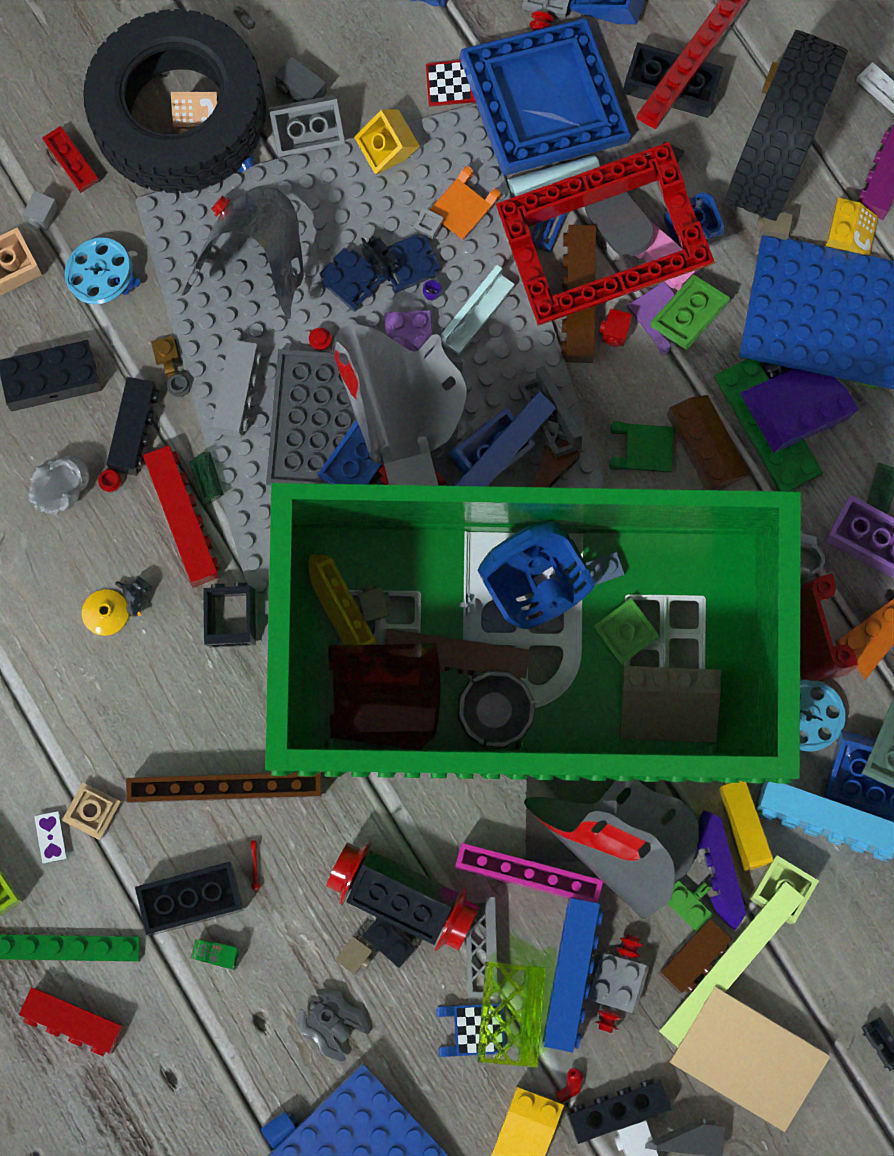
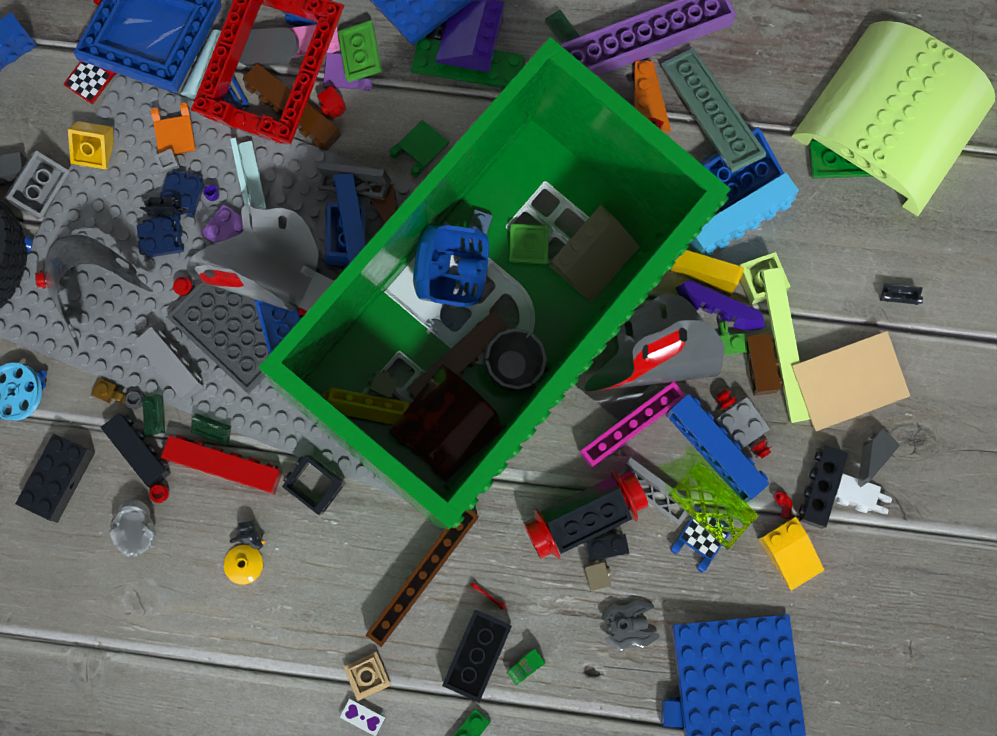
camera: 45 degrees left, 0 degrees up
reddish brown slope [667,395,750,490] -> none
none -> clear green plate [142,395,165,436]

